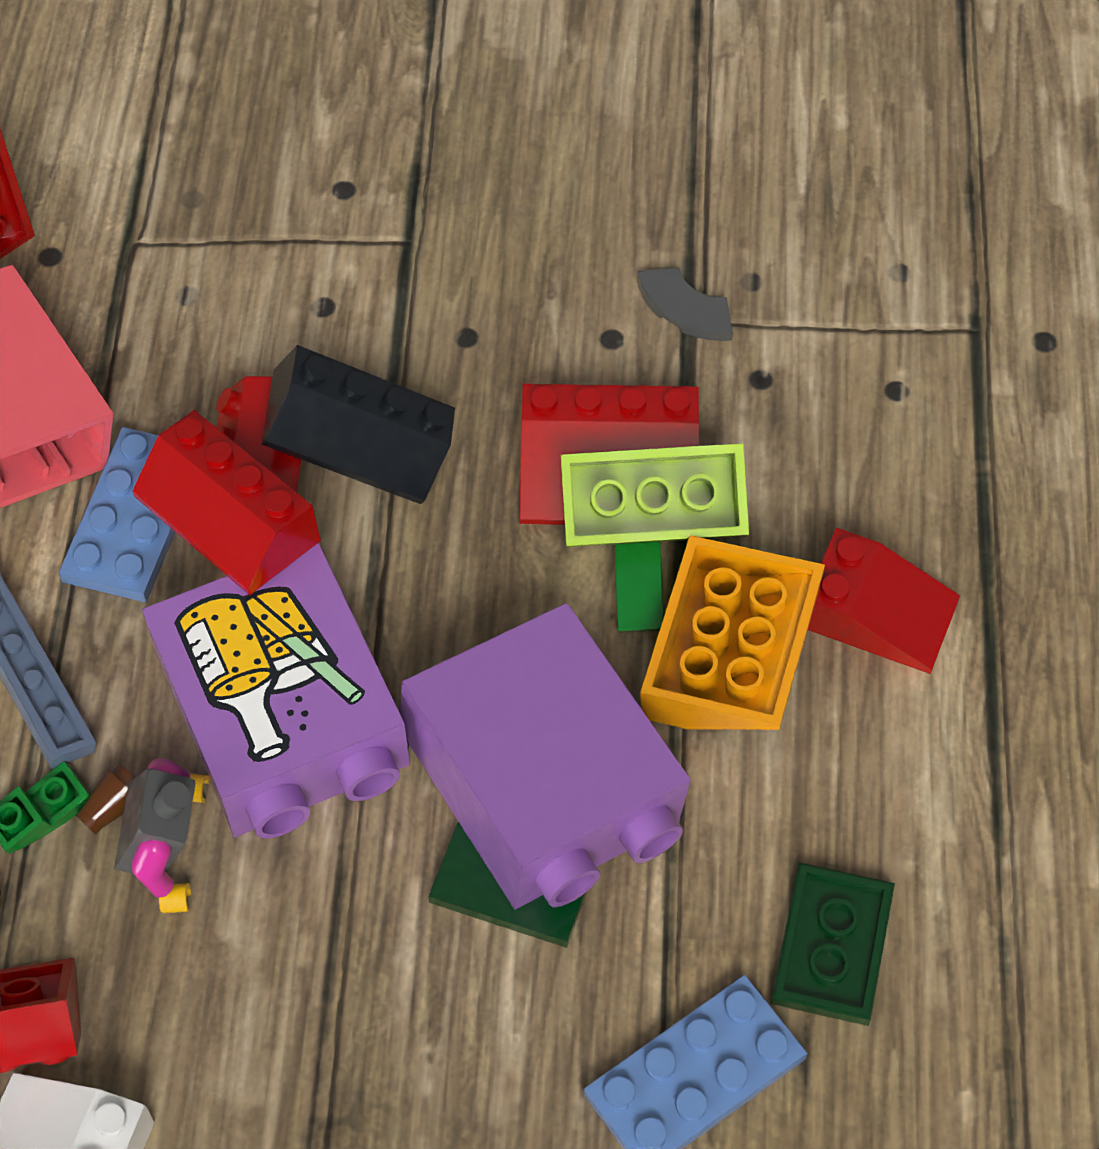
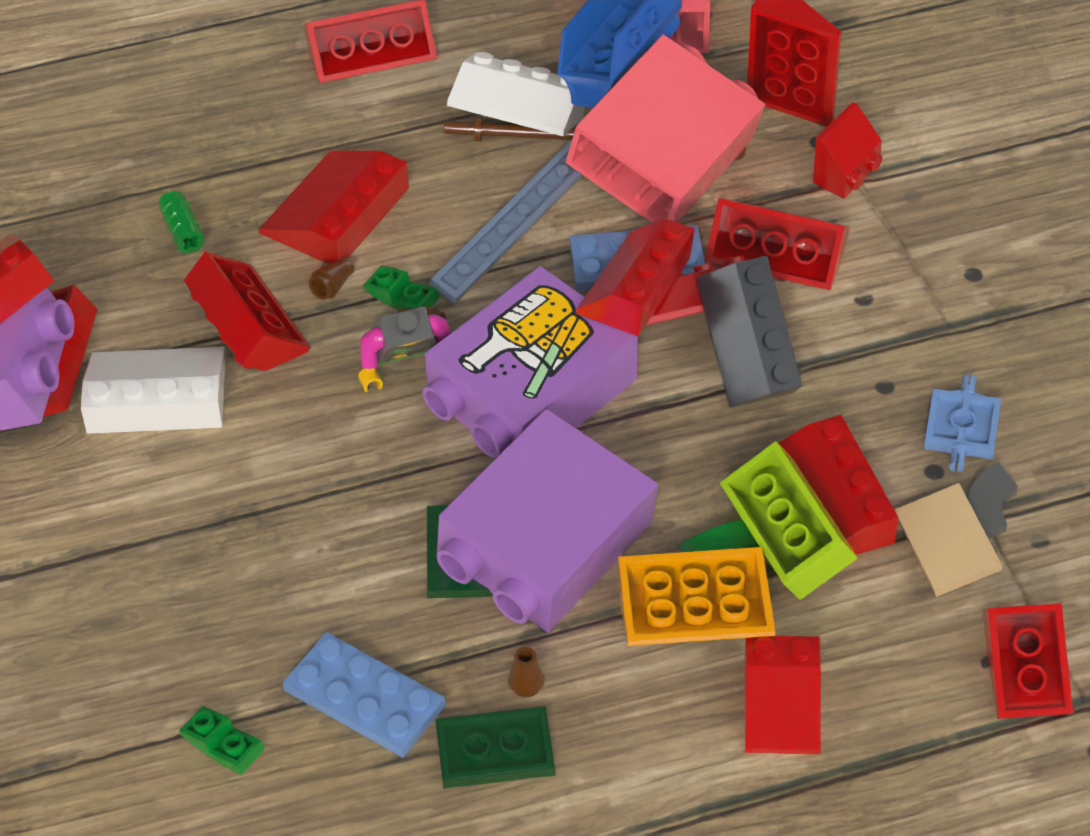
camera: 70 degrees right, 10 degrees down
none -> reddish brown cone [508,647,545,697]
none -> red slope [704,198,850,290]
none -> red slope [813,102,882,199]
none -> tan tile [894,483,1002,597]
none -> medium blue plate [924,374,1001,472]
none -> red slope [983,603,1073,719]

